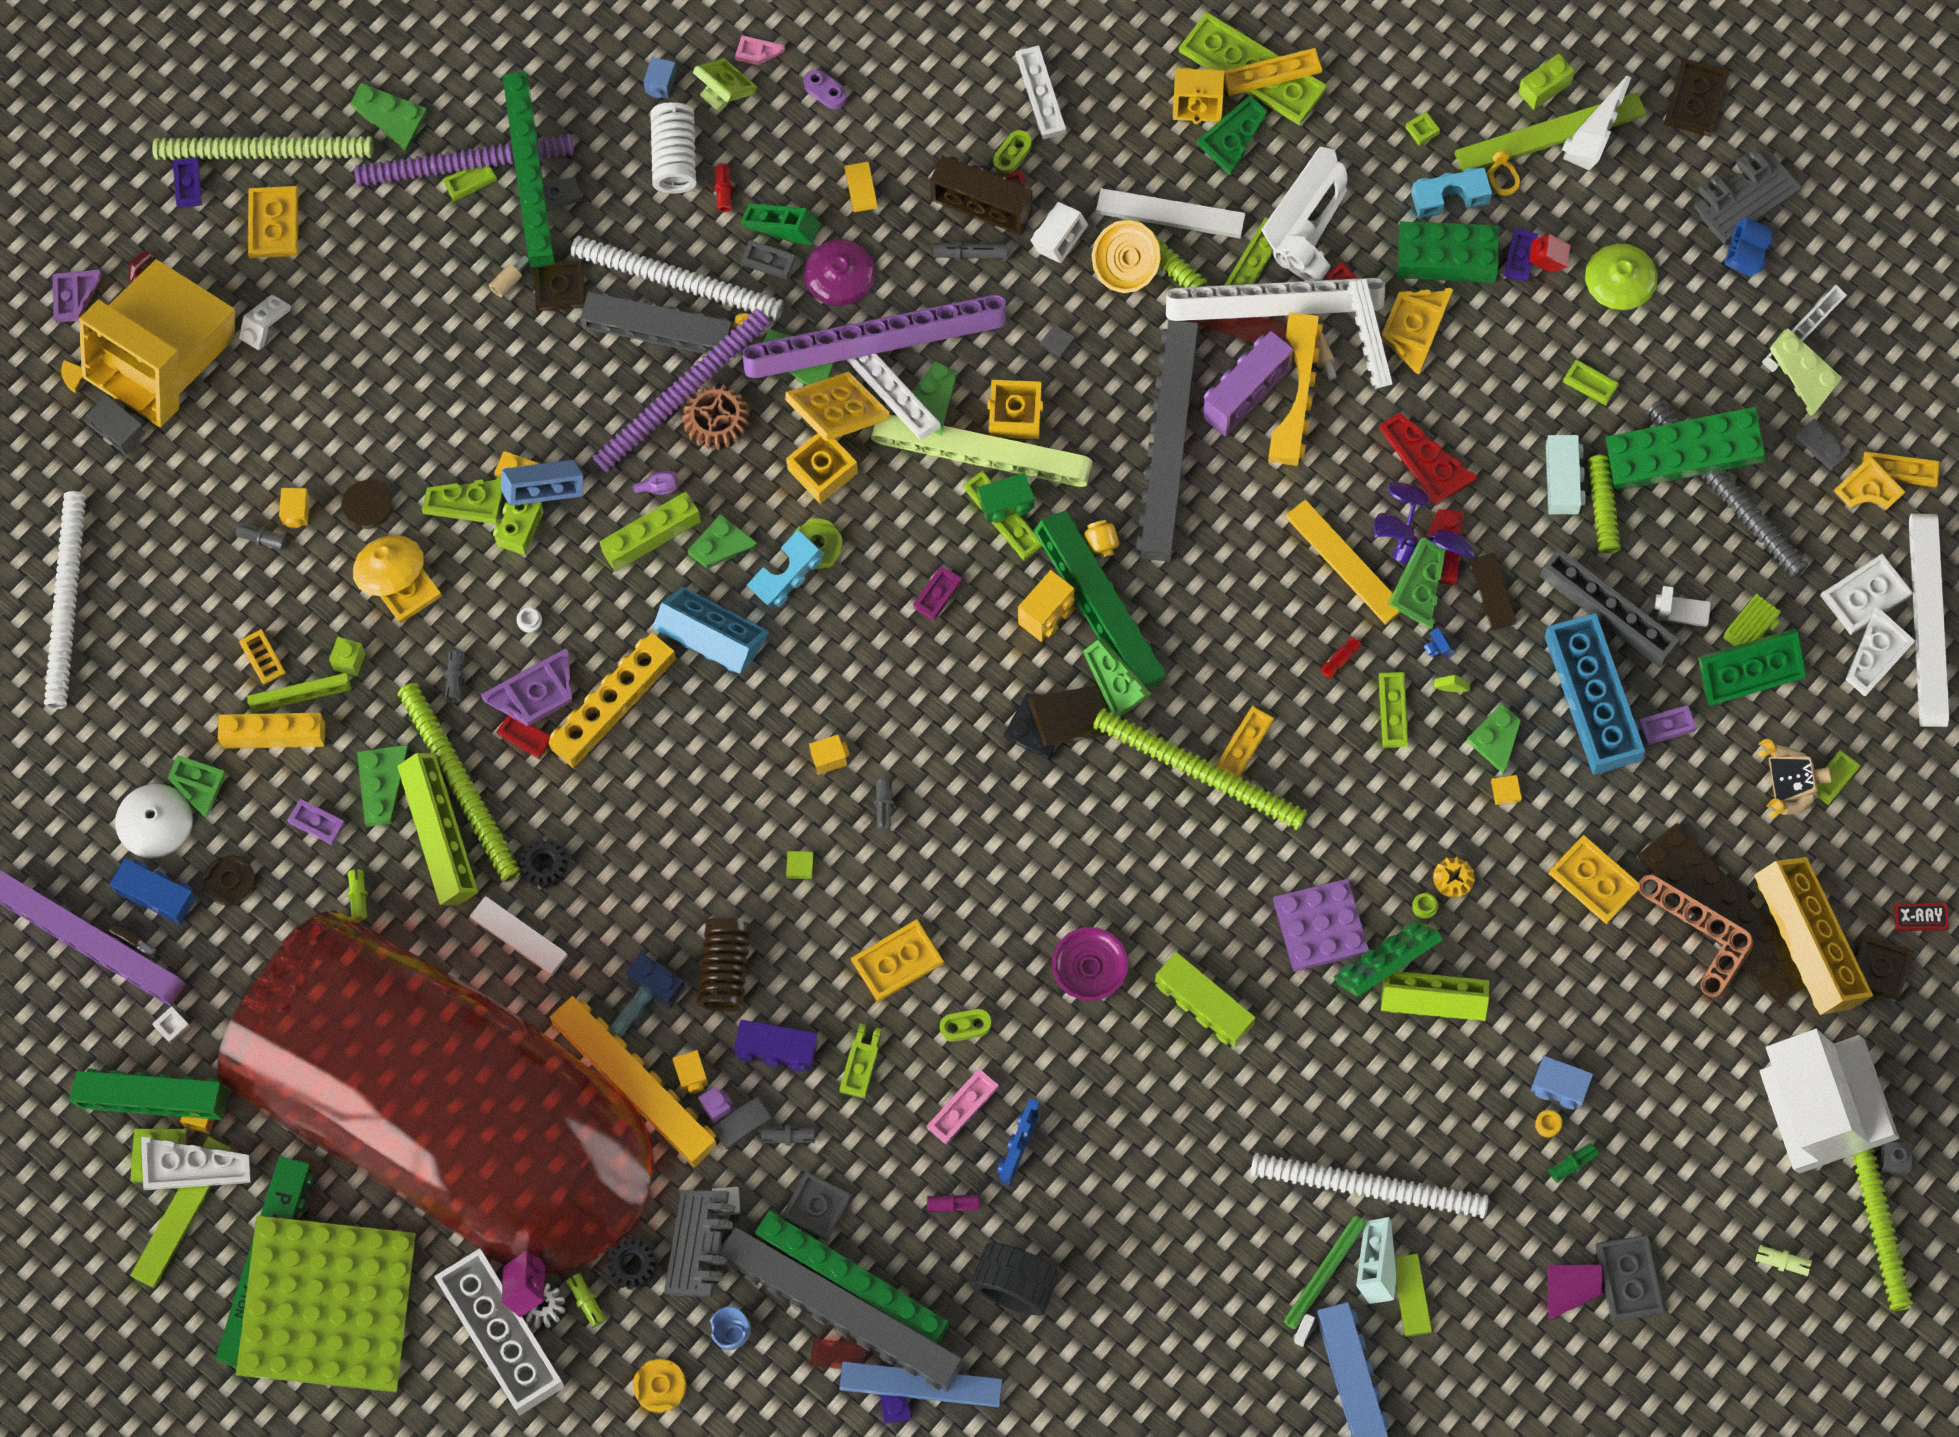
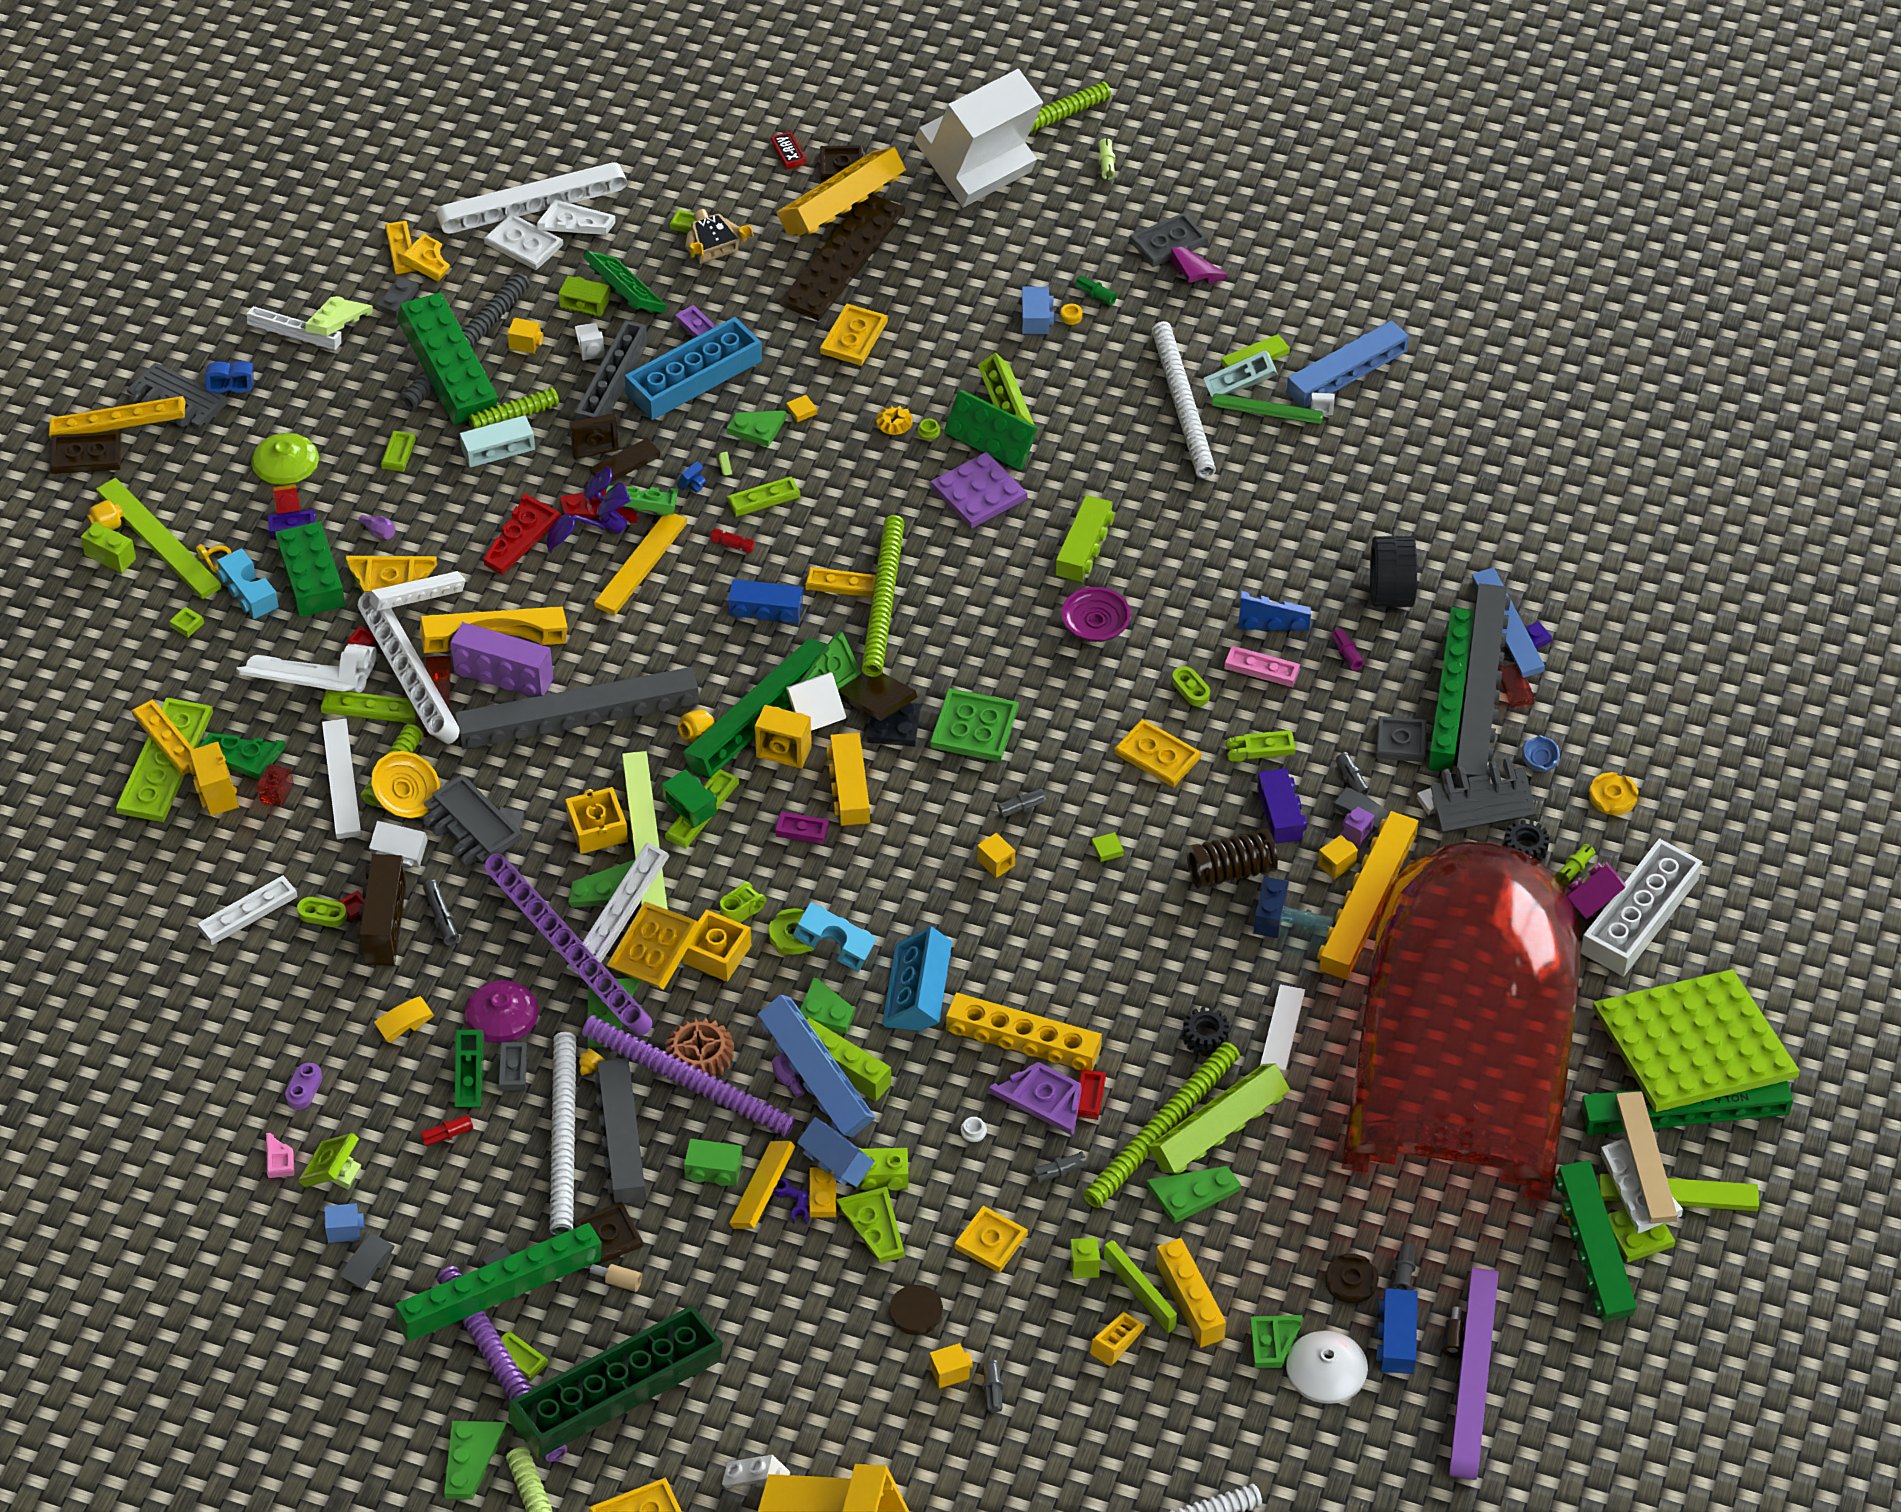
camera: 115 degrees left, 20 degrees down
white plate [152,1006,190,1044] -> none
medium lavender plate [287,799,346,846] -> none
lime axle [347,869,368,921] -> none
yellow hat [353,535,424,596] -> none
white piece [650,102,696,194] -> none
white wedge [1562,76,1631,170] -> none
nougat beam [1638,875,1754,998] -> none
none -> yellow tile [49,396,185,440]
none -> yellow head [87,500,124,530]
none -> clear red brick [257,764,294,807]
none -> dark grey slope [340,1233,395,1290]
none -> medium lavender piece [359,515,395,540]
none -> dark grey hinge [423,774,522,866]
none -> yellow brick [507,318,544,354]
none -> dark green brick [508,1305,723,1459]
none -> dark brown tile [570,413,619,459]
none -> bright green brick [684,1139,743,1186]
none -> lime piece [720,882,767,923]
none -> blue brick [728,579,803,623]
none -> yellow tile [729,1141,795,1229]
none -> medium blue brick [758,995,876,1137]
none -> dark purple arm [773,1178,809,1224]
none -> white tile [786,672,846,731]
none -> yellow brick [826,732,870,826]
none -> bright green plate [931,688,1019,762]
none -> dark grey axle [1393,1241,1417,1290]
none -> tan tile [1615,1091,1677,1224]

